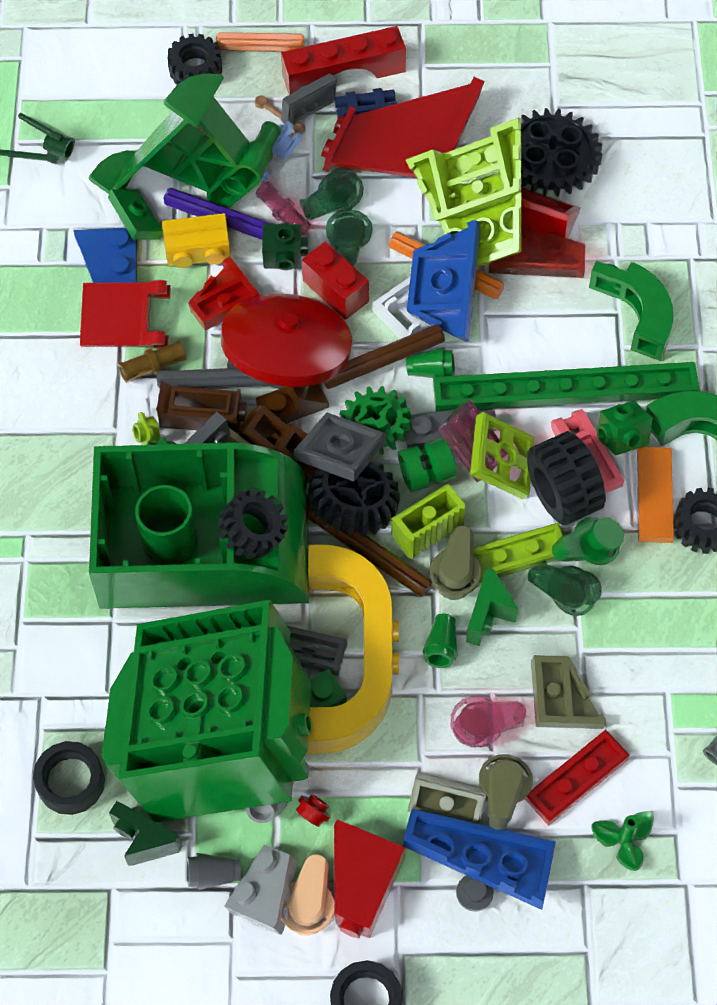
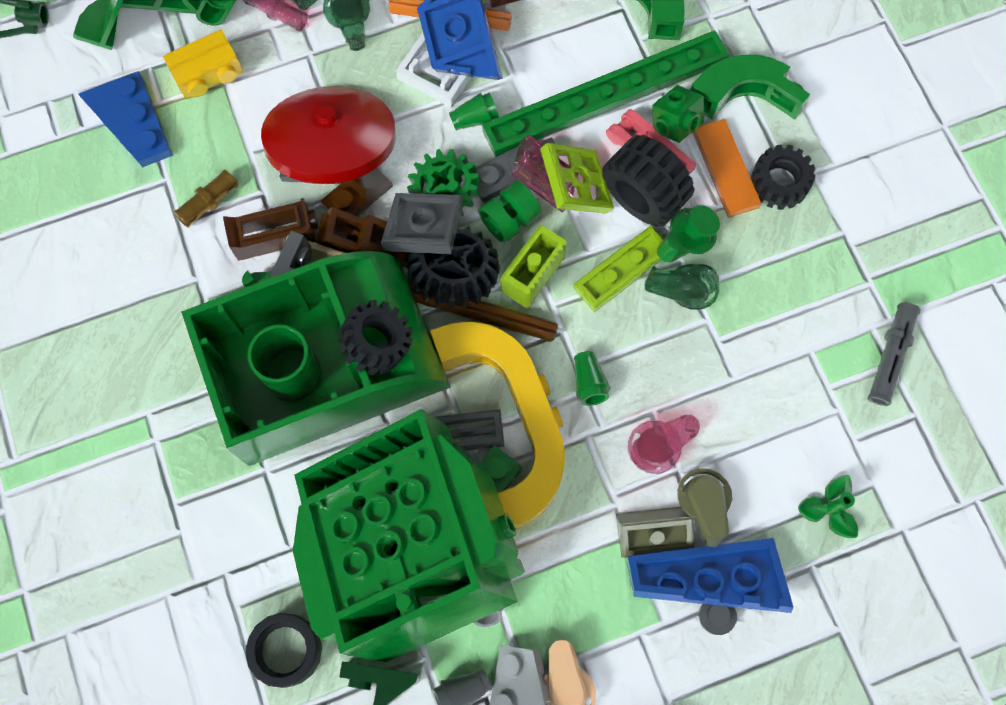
camera: 20 degrees left, 10 degrees up
red flag [80,280,171,349] -> none
green plate [108,189,163,240] -> none
lime plate [132,412,160,445] -> none
dark grey axle [157,368,277,389] -> none
dark purple axle [163,188,272,240] -> none
red wing [188,256,260,331] -> none
dark green brick [262,223,308,270] -> none
red plate [296,794,331,827] -> none
red brick [302,241,369,320] -> none
reddish brown axle [323,324,445,389] -> none
red slope [334,819,405,939] -> none
olive piece [430,526,481,600] -> none
green slope [466,567,518,646] -> none
red tile [525,729,630,826] -> none
olive wing [531,655,606,729] -> none

